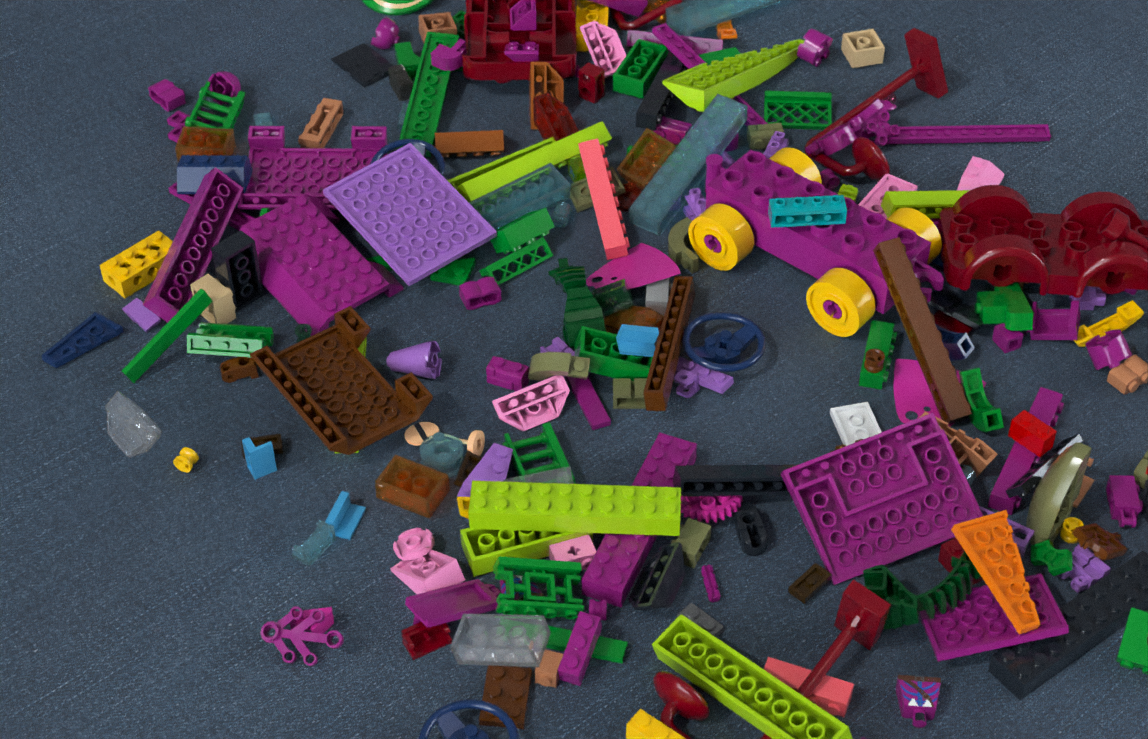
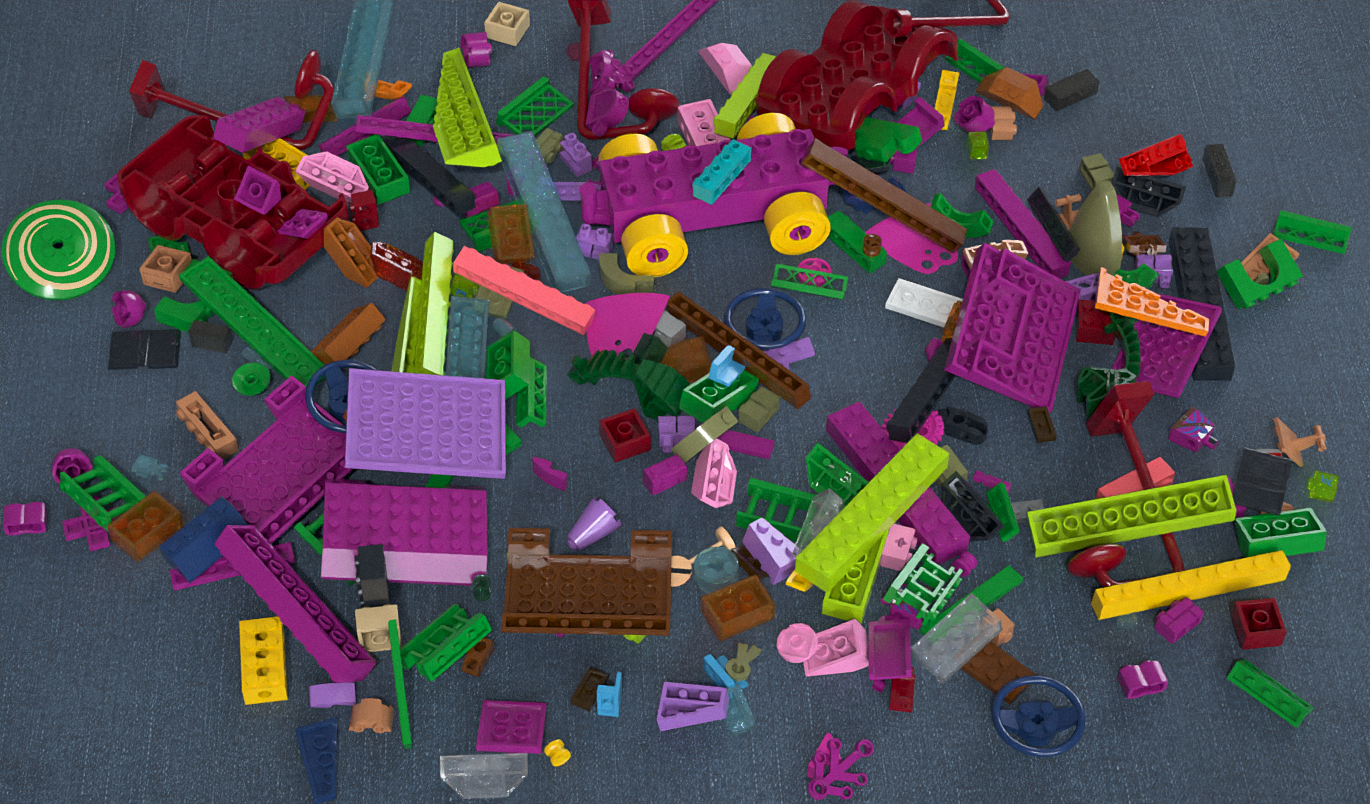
camera: 55 degrees left, 5 degrees up
magenta brick [431,39,467,71] -> none
magenta brick [459,277,501,310] -> none
magenta brick [558,611,602,686] -> none
red brick [1008,410,1057,457] -> none
none -> green dish [232,363,270,396]
none -> nougat cylinder [349,698,394,733]
none -> magenta plate [476,700,547,754]
none -> magenta slope [532,457,568,491]
none -> dark red brick [599,408,651,463]
none -> medium lavender wedge [657,682,730,731]
none -> olive piece [725,642,762,682]
none -> green fence [771,263,849,299]
none -> dark pink wheel [797,258,832,286]
none -> green wedge [805,443,869,511]
none -> clear neon green brick [967,131,989,159]
none -> green tile [986,482,1020,542]

